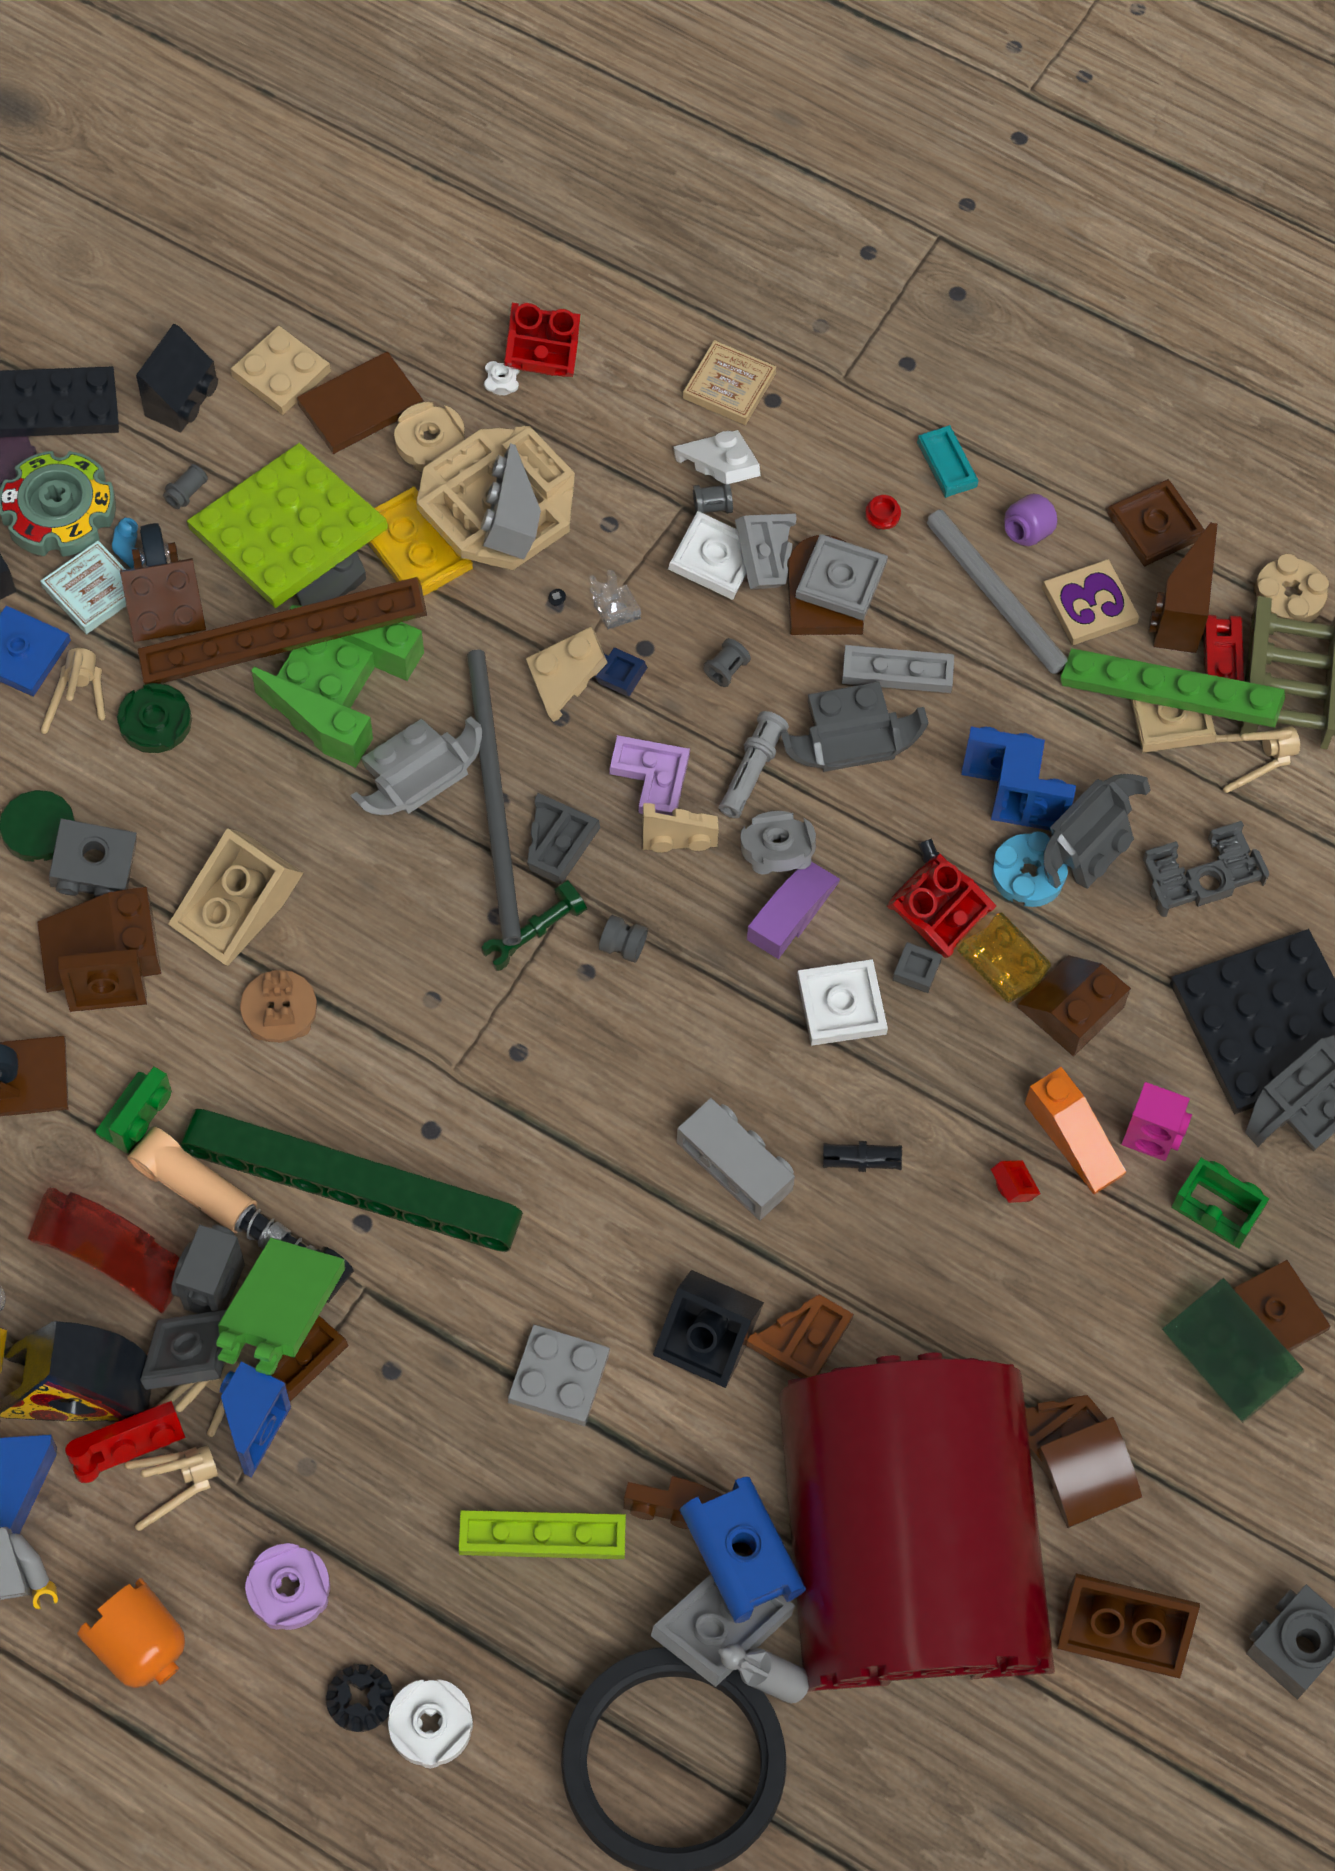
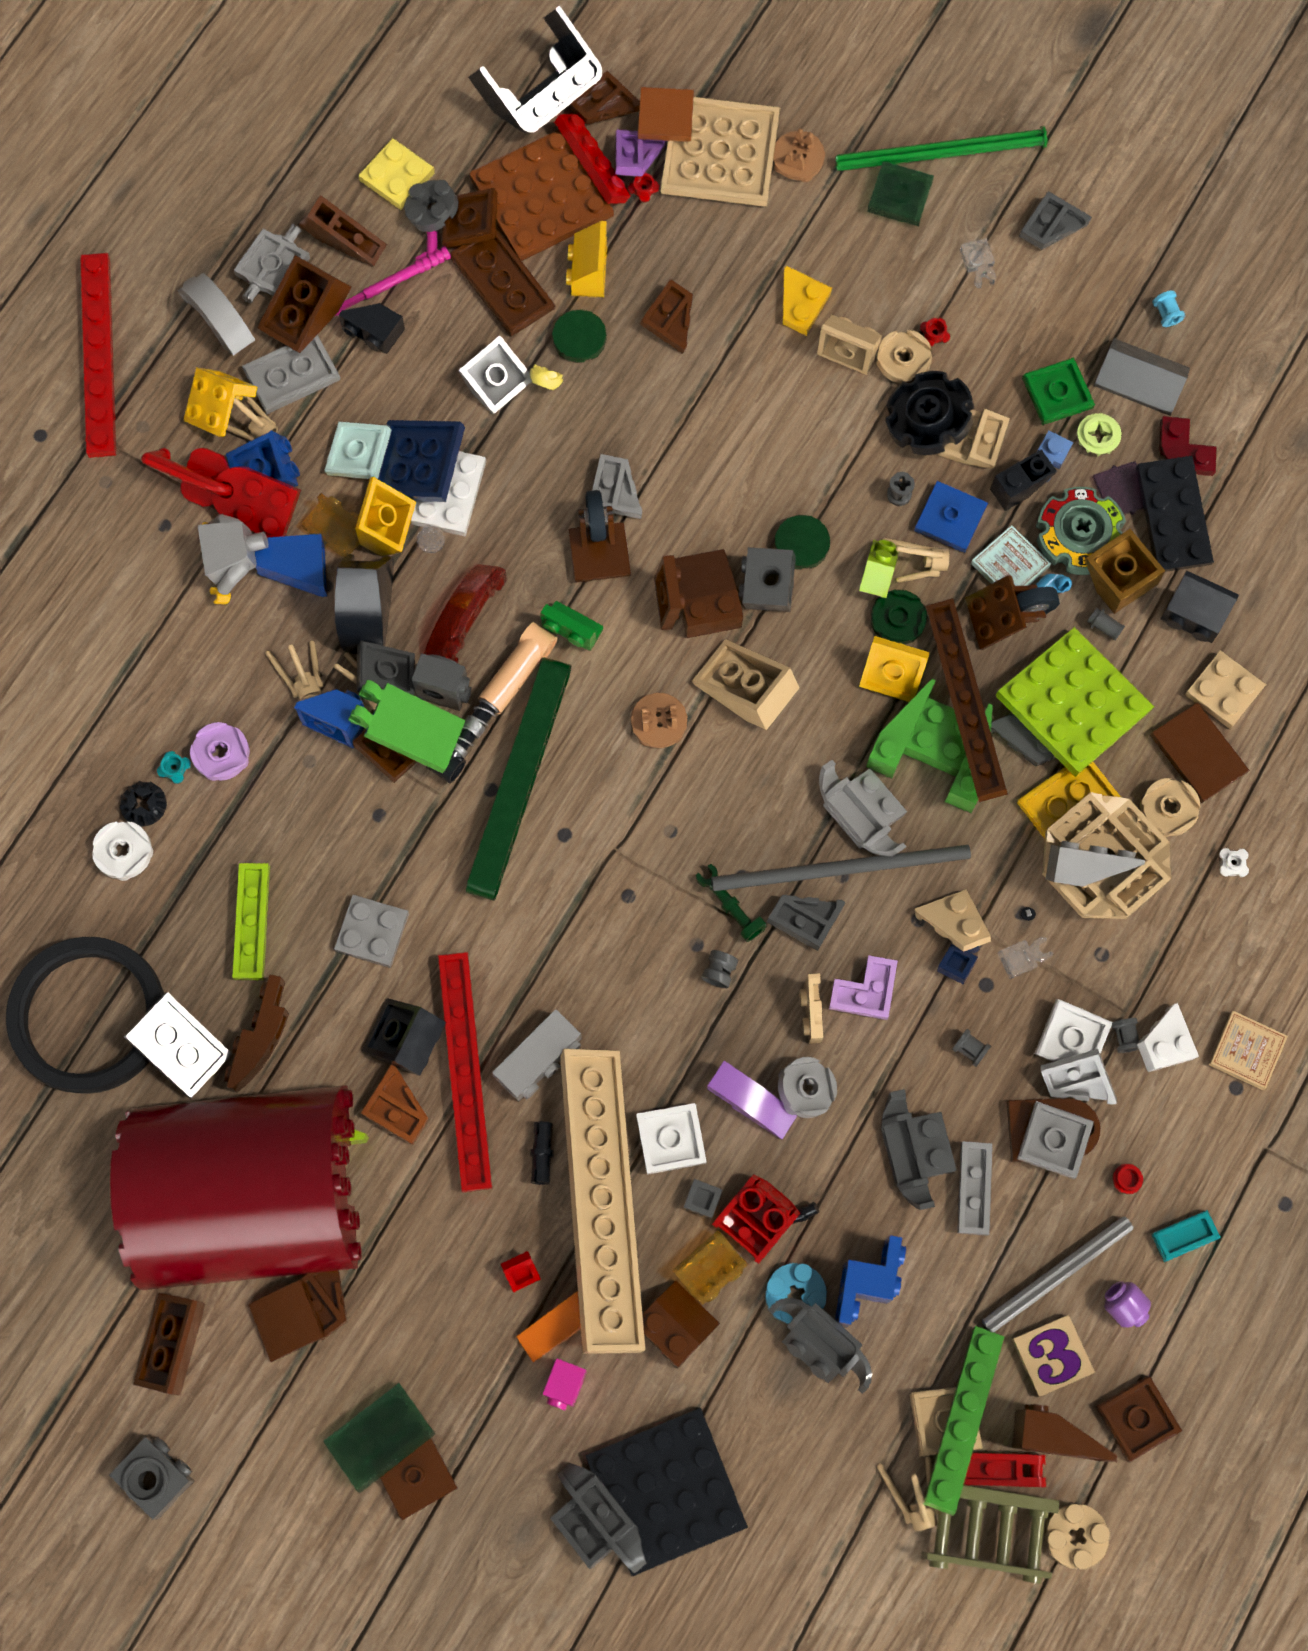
camera: 90 degrees right, 10 degrees up
red plate [65,1400,186,1483] -> none
orange cylinder [77,1578,185,1688] -> none
red slope [504,302,581,377] -> none
blue piece [680,1476,806,1623] -> none
light grey pin [718,711,789,819] -> none
light grey wheel [718,1644,809,1704] -> none
dark grey piece [1143,821,1269,917] -> none
green window [1171,1157,1269,1249] -> none
none -> teal plate [157,751,191,784]
none -> red plate [438,952,493,1193]
none -> tan plate [560,1049,645,1354]
none -> lime slope [859,540,899,598]
none -> yellow tile [859,636,930,702]
none -> pearl gold slope [1085,528,1165,614]

